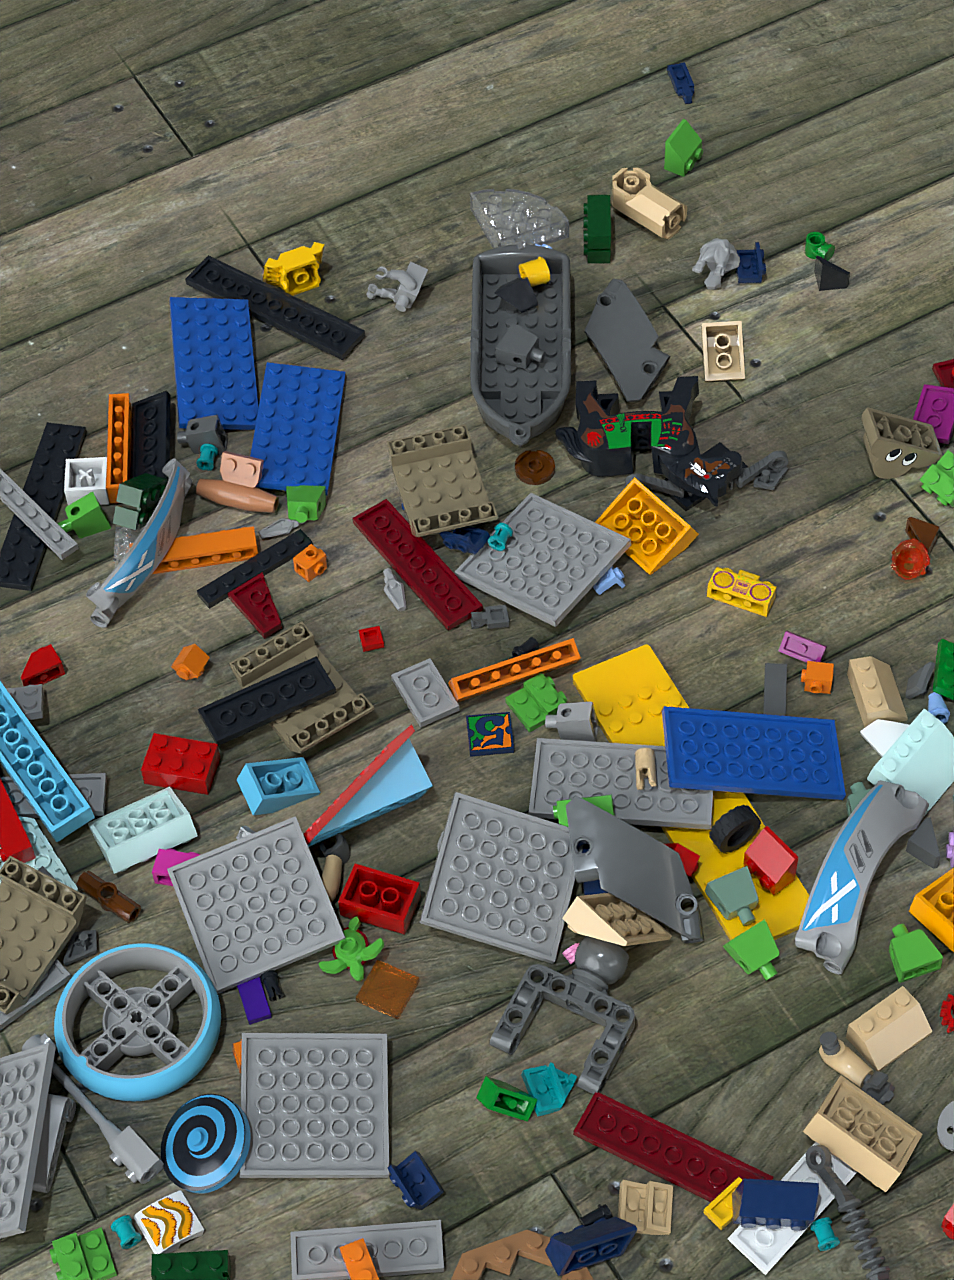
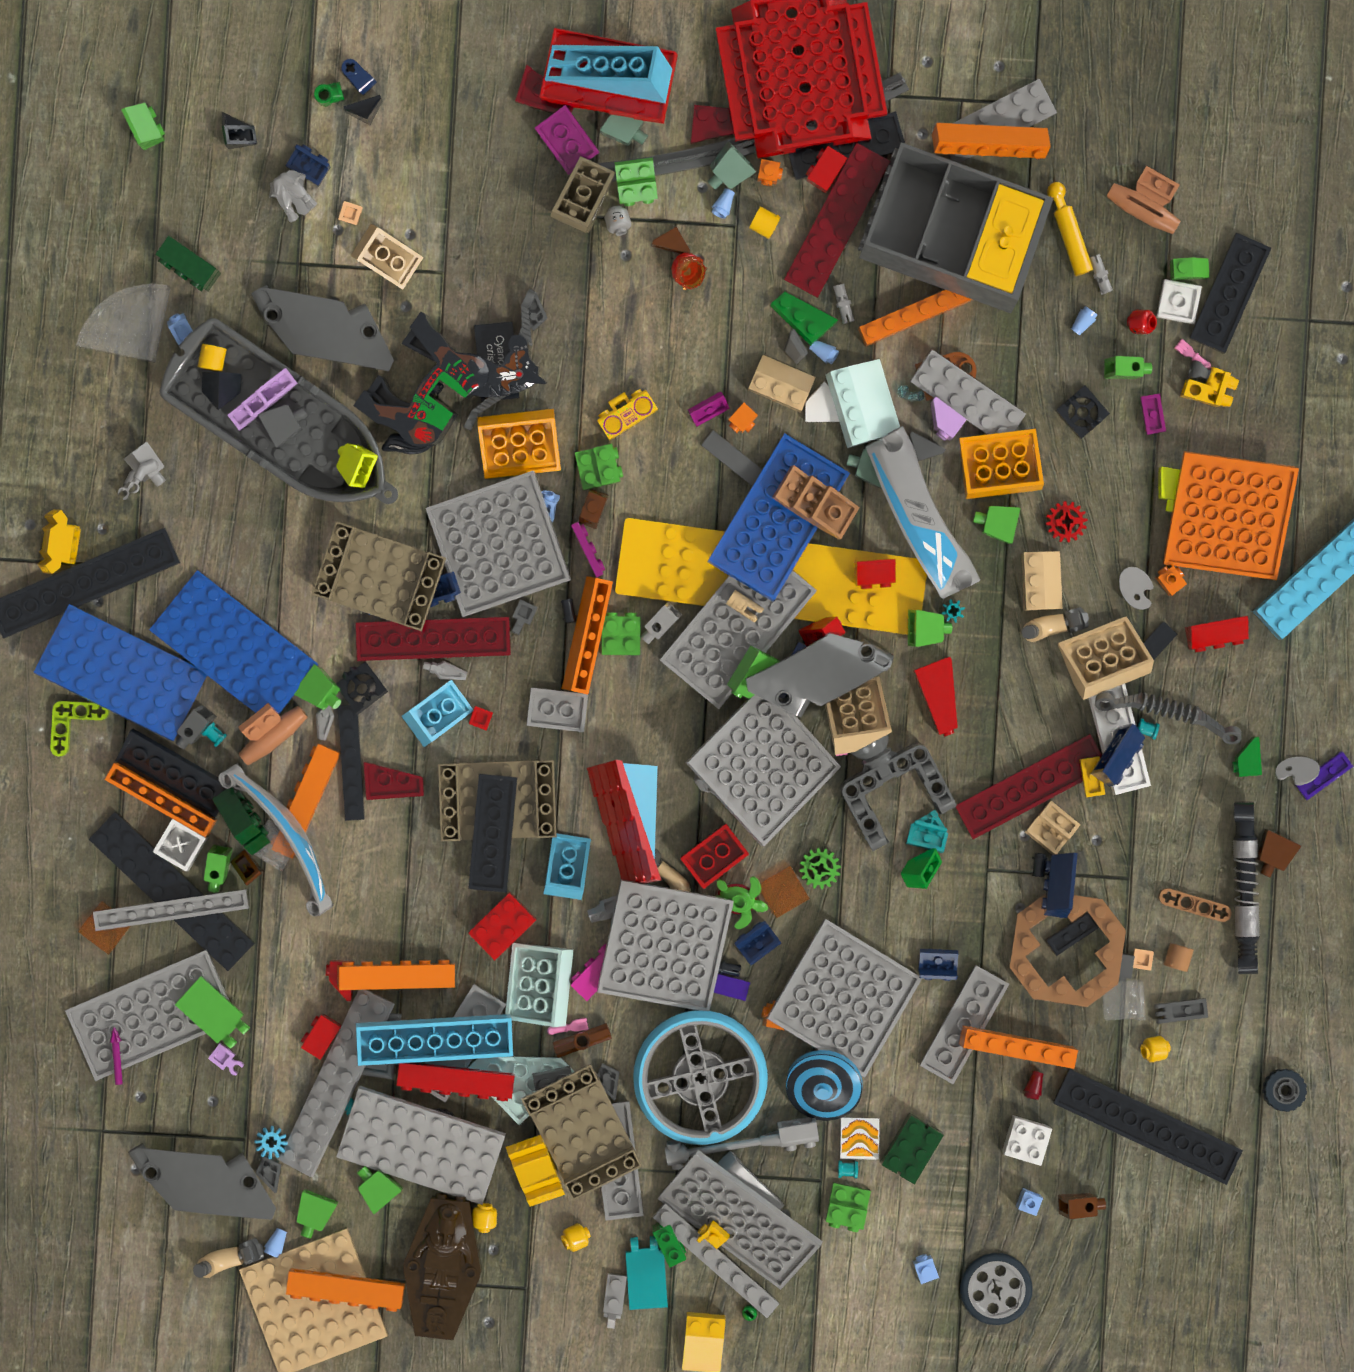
camera: 55 degrees left, 35 degrees up
orange brick [171,644,210,680] -> none
orange brick [293,544,327,582] -> none
tile [466,712,514,757] -> none
teal bush [488,523,513,551] -> none
reddish brown tile [515,450,555,485] -> none
tan brick [612,168,687,239] -> none
dark blue hinge [667,62,694,104] -> none
sand green torso [705,866,759,926] -> none
black tyre [709,805,761,853] -> none
none -> lime beam [50,701,110,757]
none -> black slope [222,112,257,149]
none -> lavender slope [228,368,298,430]
none -> reddish brown slope [231,849,265,885]
none -> black piece [336,661,388,715]
none -> neon yellow torso [337,443,378,488]
none -> orange brick [337,960,455,990]
none -> light nougat plate [338,201,363,226]
none -> dark blue piece [341,59,377,96]
none -> medium azure slope [402,680,473,747]
none -> bright pink piece [547,1018,589,1035]
none -> magenta plate [571,522,605,578]
none -> bright green plate [575,444,623,490]
none -> reddish brown torso [578,489,609,529]
none -> light grey head [604,206,632,236]
none -> dark blue bracket [734,921,781,966]
none -> medium nougat slope [772,465,860,540]
none -> bright green gear [799,847,841,889]
none -> red slope [913,656,958,737]
none -> teal gear [941,599,965,623]
none -> black tile [1143,621,1178,660]

